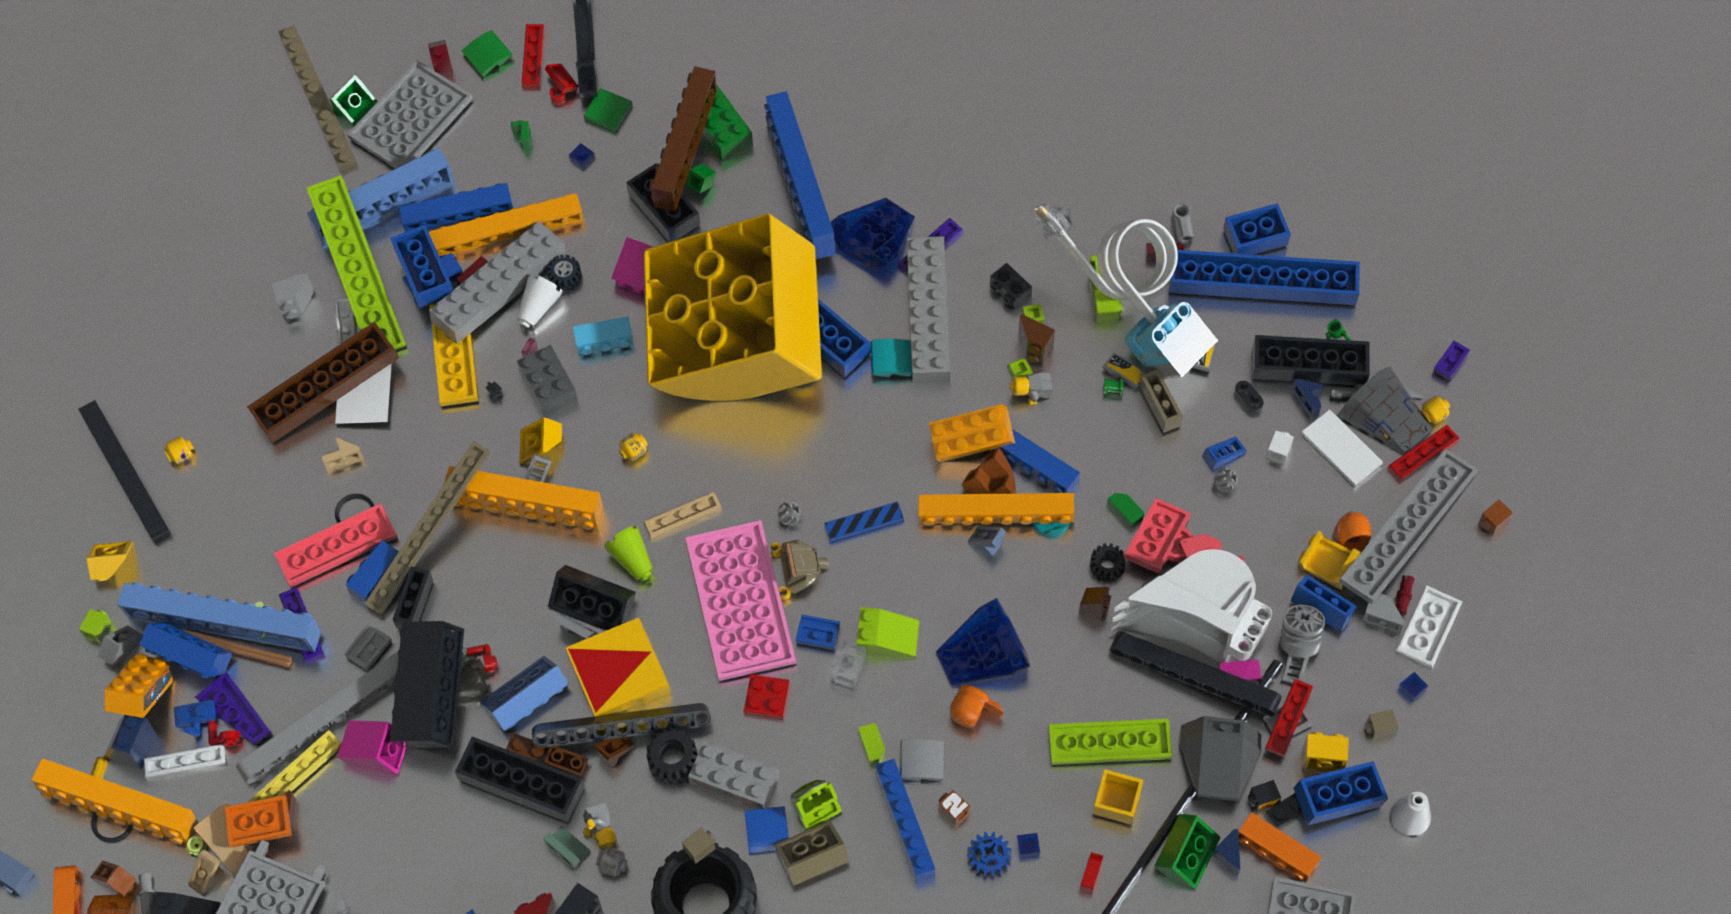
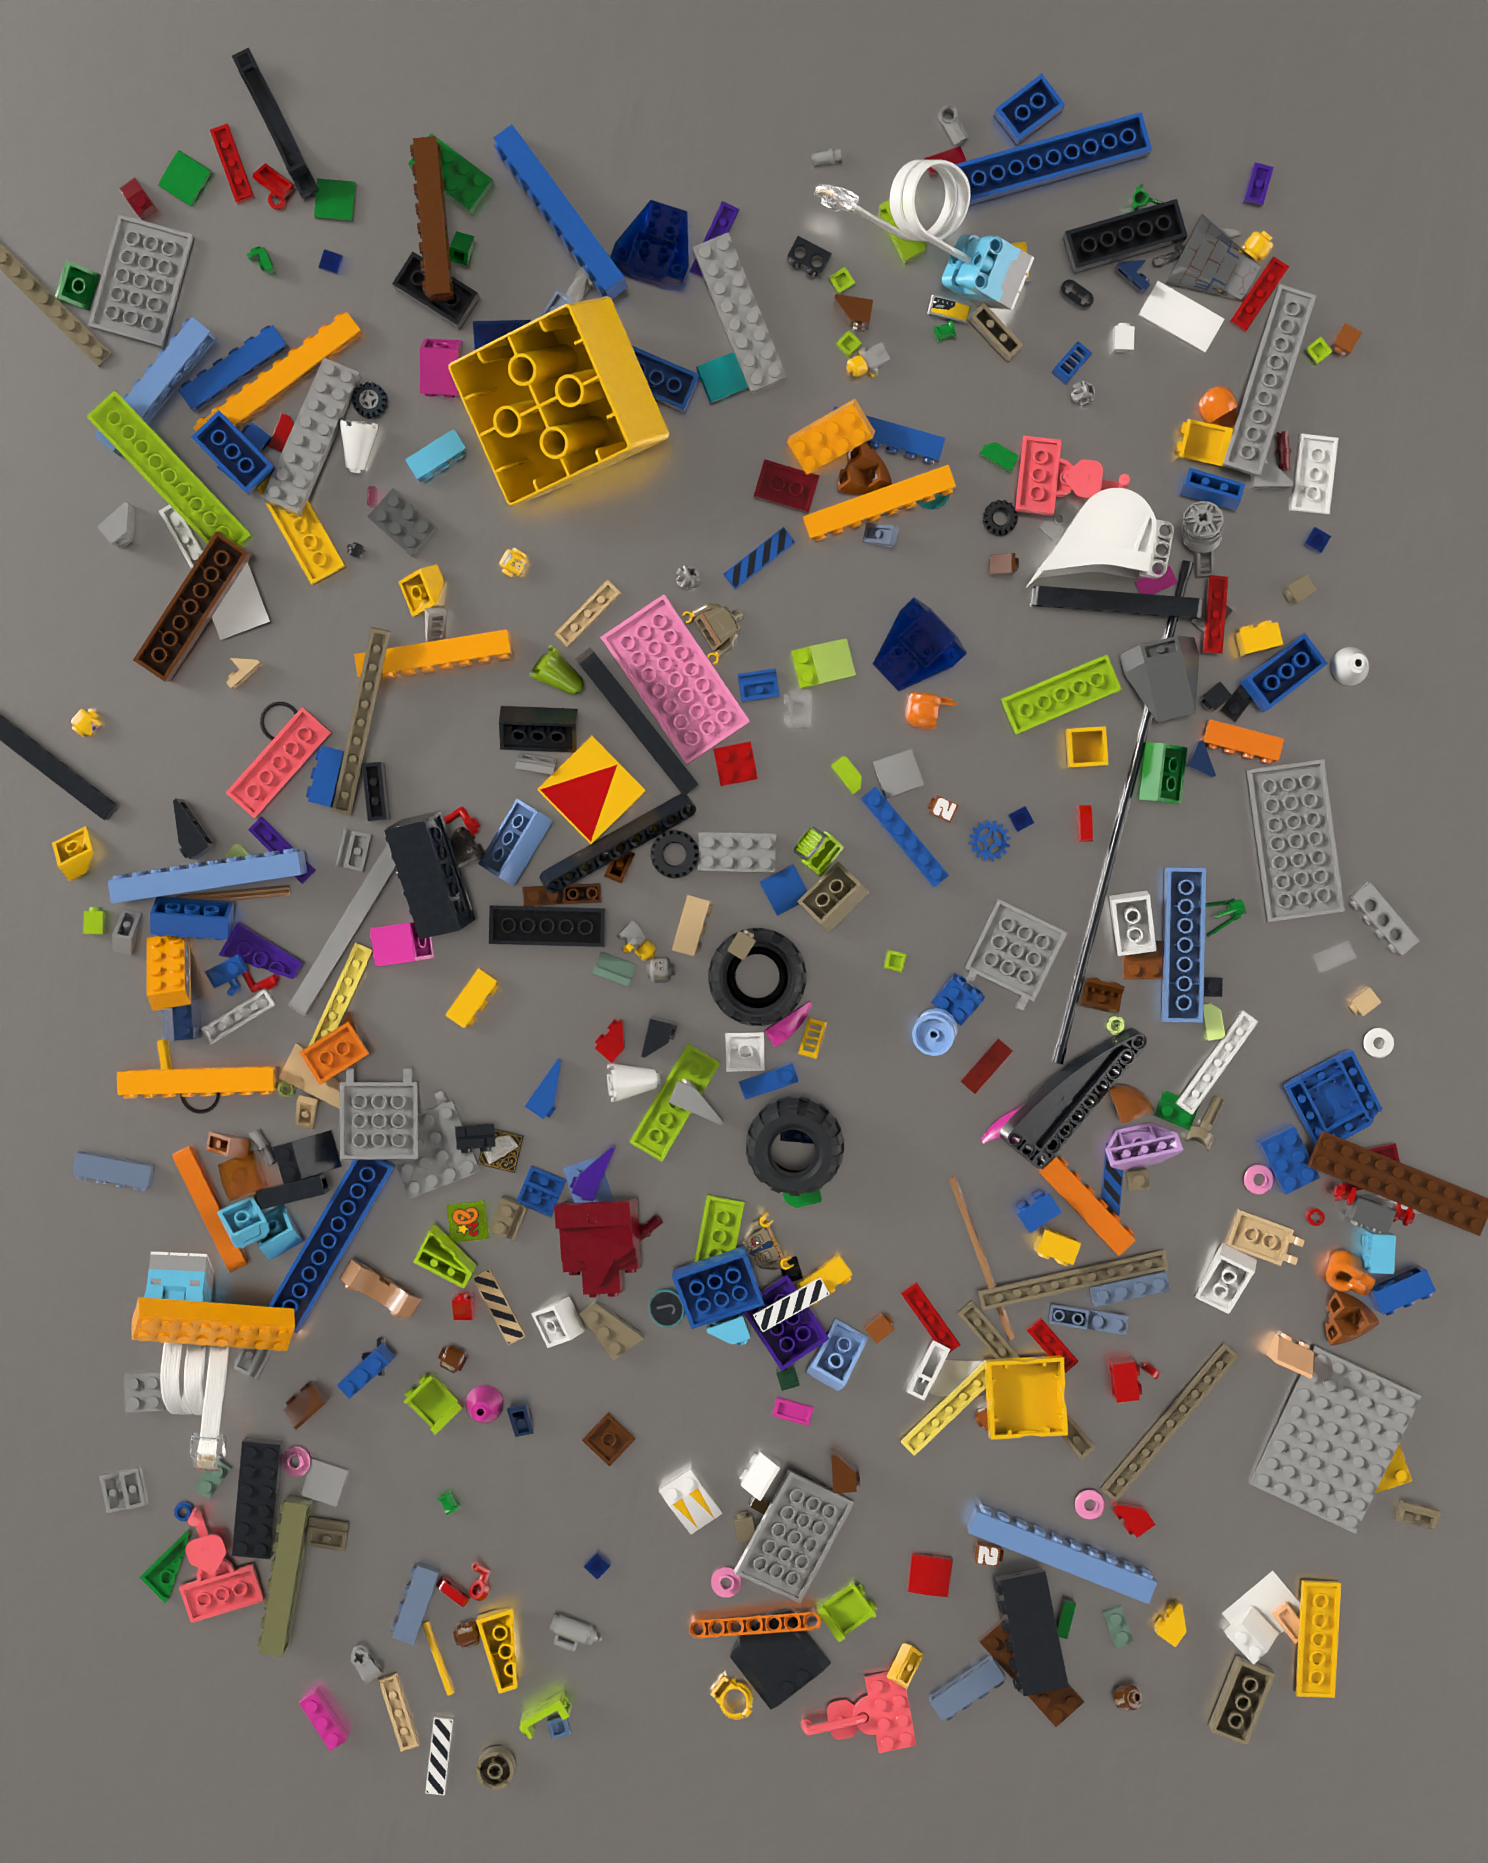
camera: 20 degrees left, 25 degrees up
none -> black slope [173,798,215,860]
none -> yellow brick [446,968,499,1028]
none -> black beam [575,647,699,796]
none -> tan brick [672,895,712,956]
none -> dark red plate [753,459,820,513]
none -> lime plate [1305,337,1333,365]

